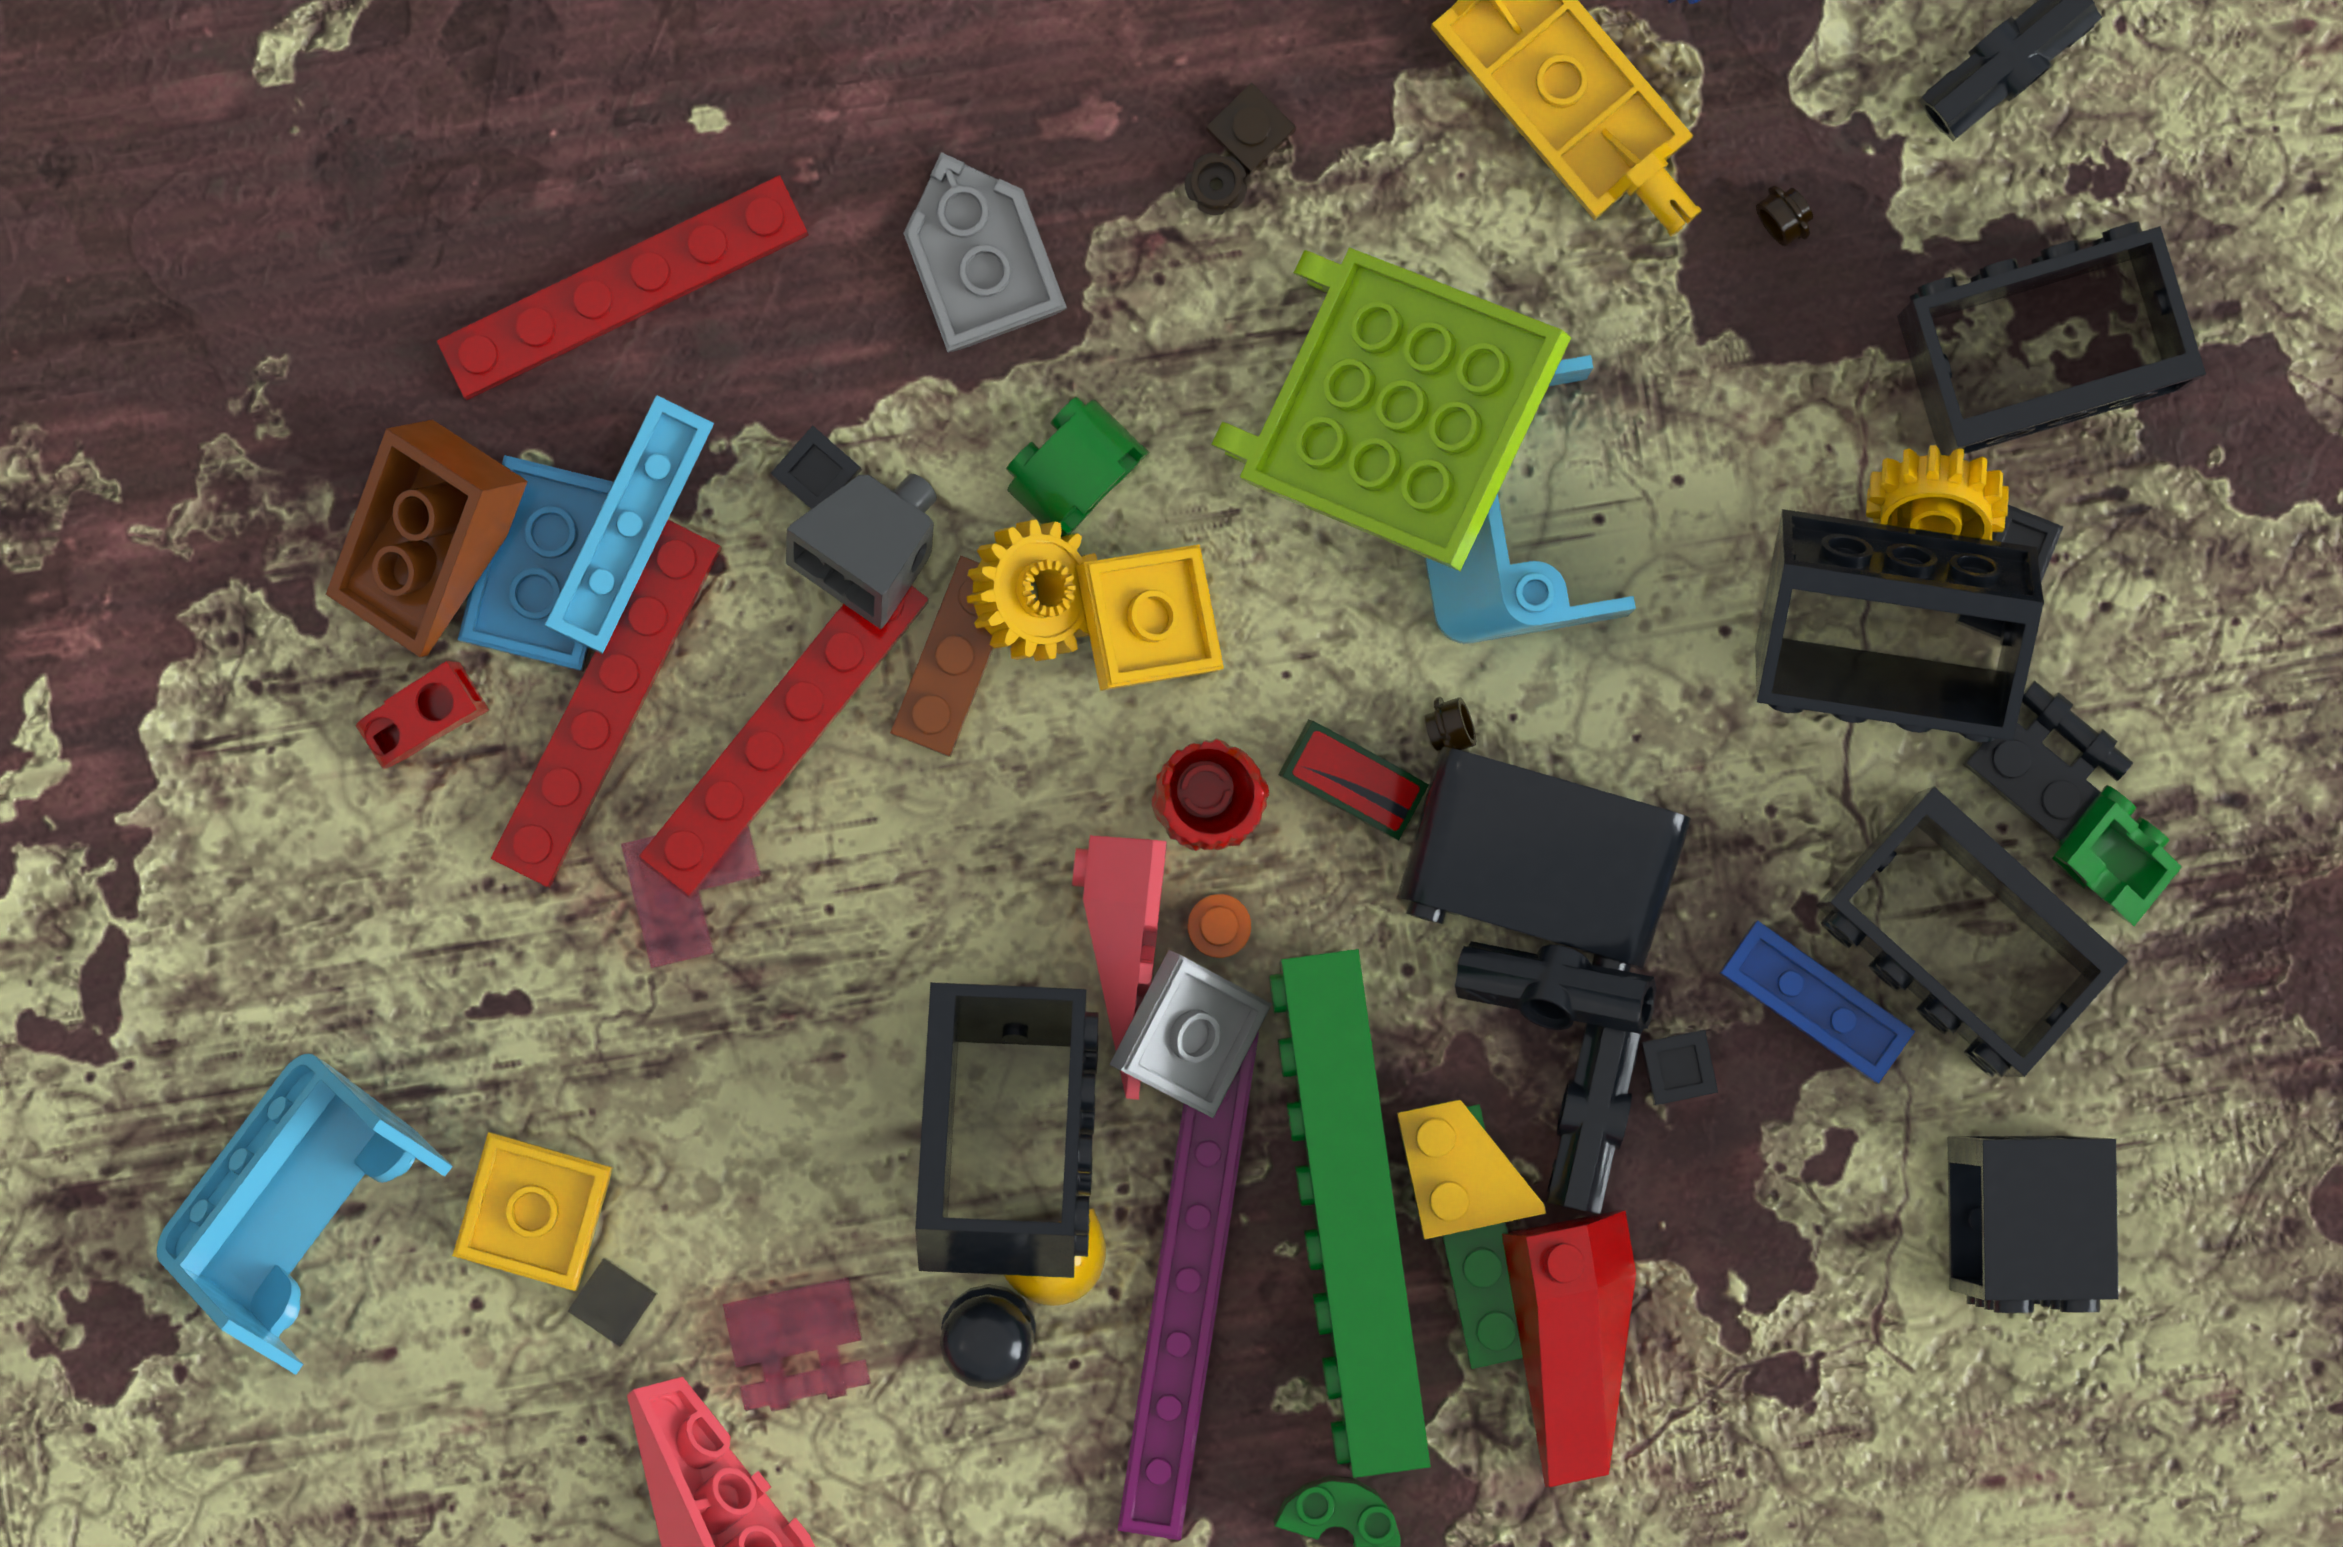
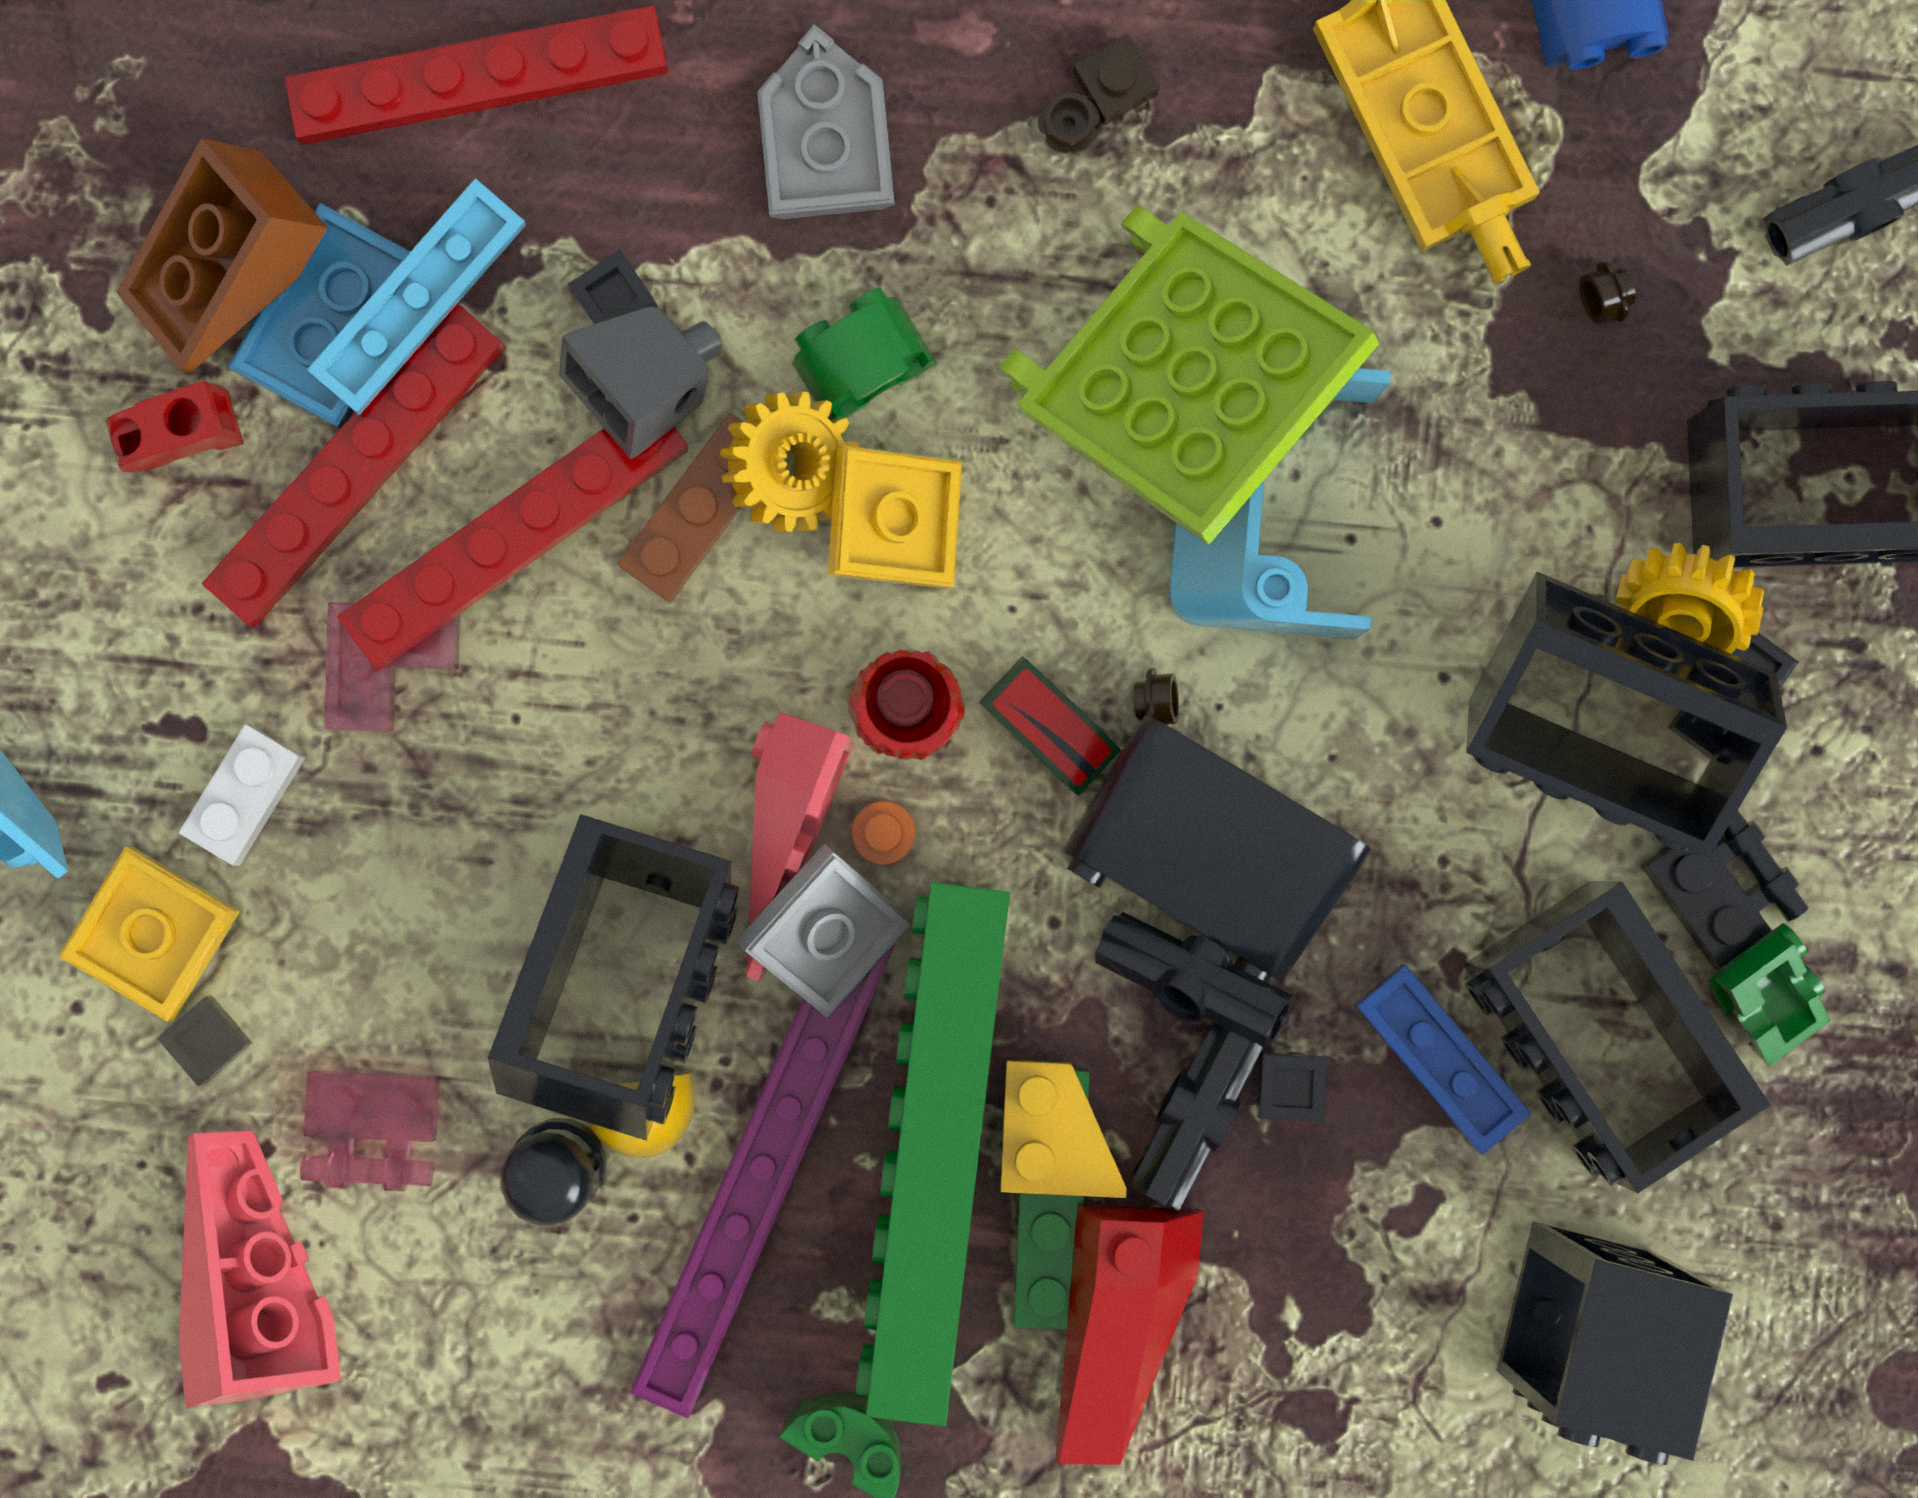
camera: 15 degrees right, 0 degrees up
none -> white plate [179,724,306,866]

